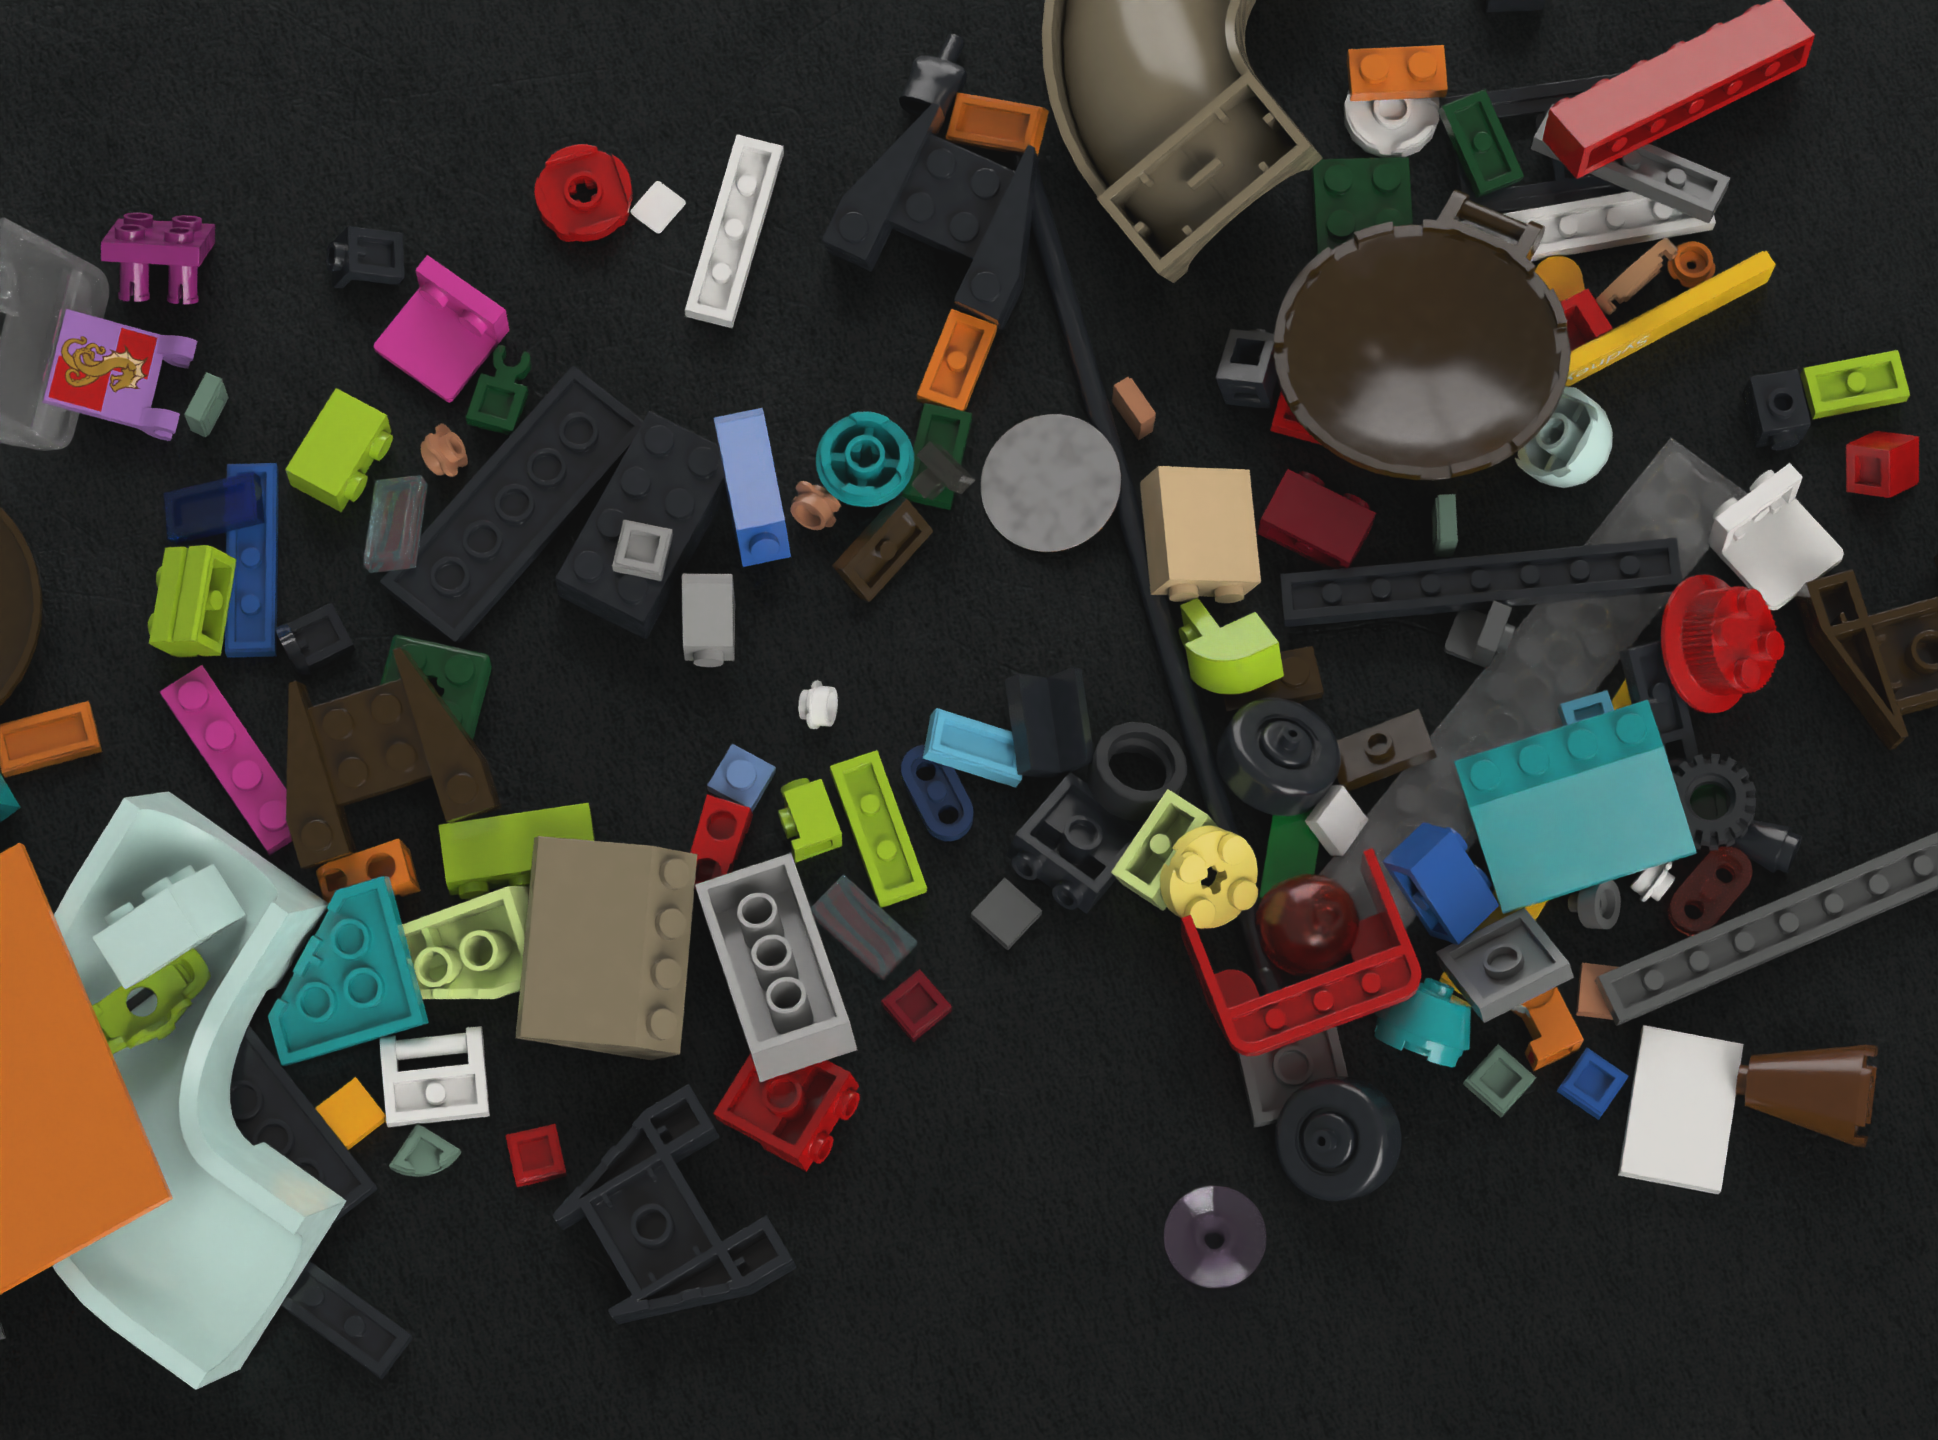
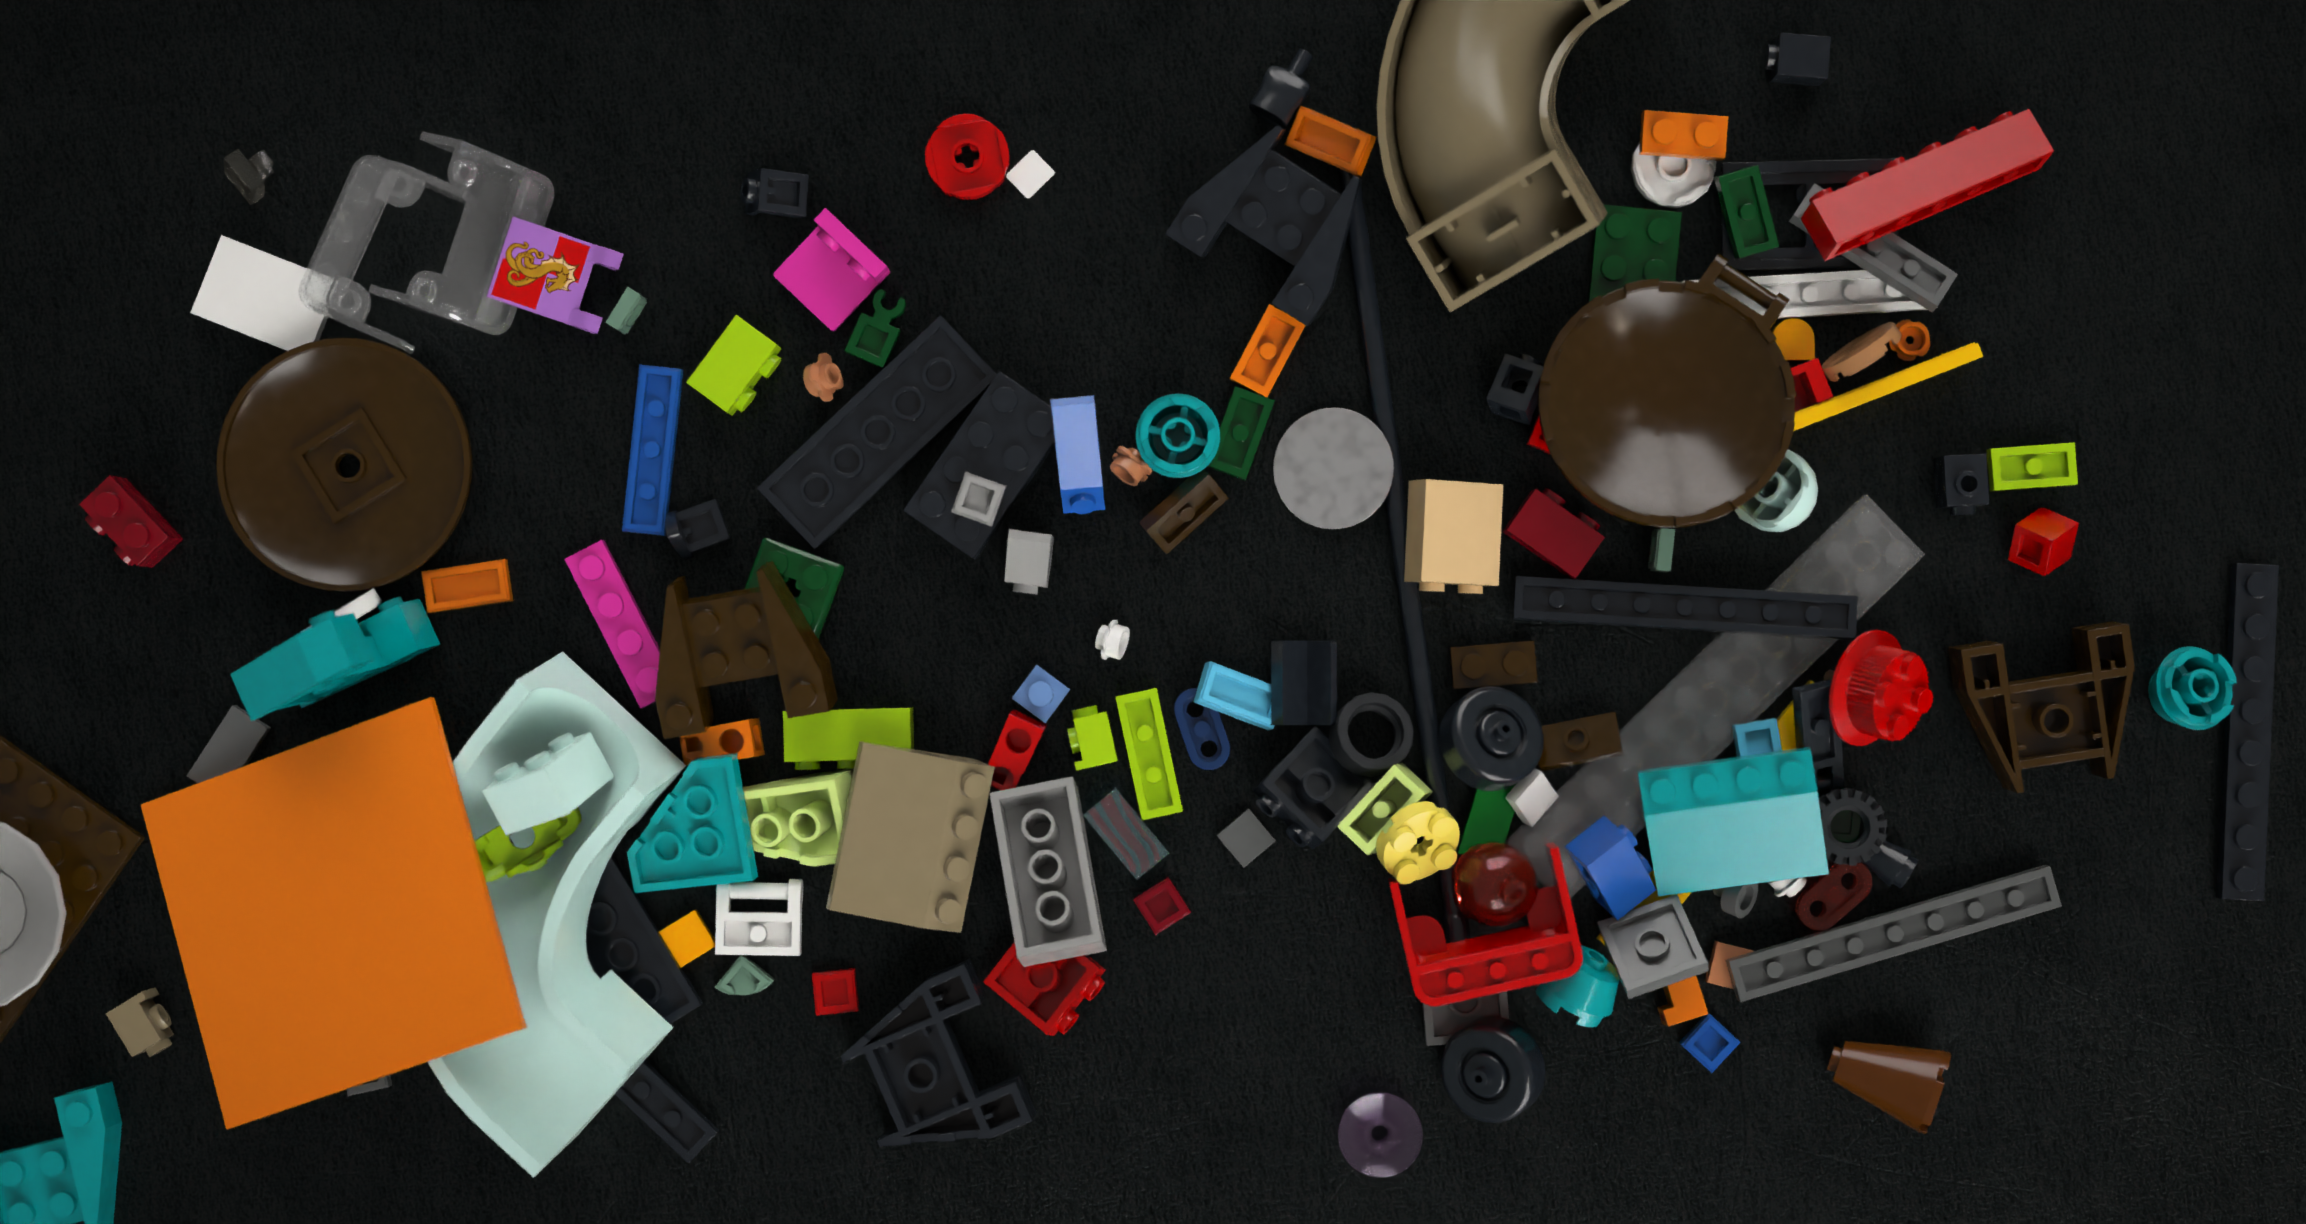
camera: 10 degrees right, 15 degrees up
magenta plate [101,213,215,304] -> none
lime brick [148,545,237,658] -> none
clear blue tile [164,472,265,544] -> none
clear light blue tile [363,475,428,573] -> none
white plate [685,135,784,328] -> none
clear smoke tile [911,441,975,500] -> none
nougat tile [1112,377,1156,440] -> none
lime brick [1179,598,1284,694] -> none
dark grey bracket [1444,601,1515,669] -> none
sand green tile [1463,1044,1536,1117] -> none
white tile [1618,1025,1744,1194] -> none
white bracket [1707,463,1844,610] -> none

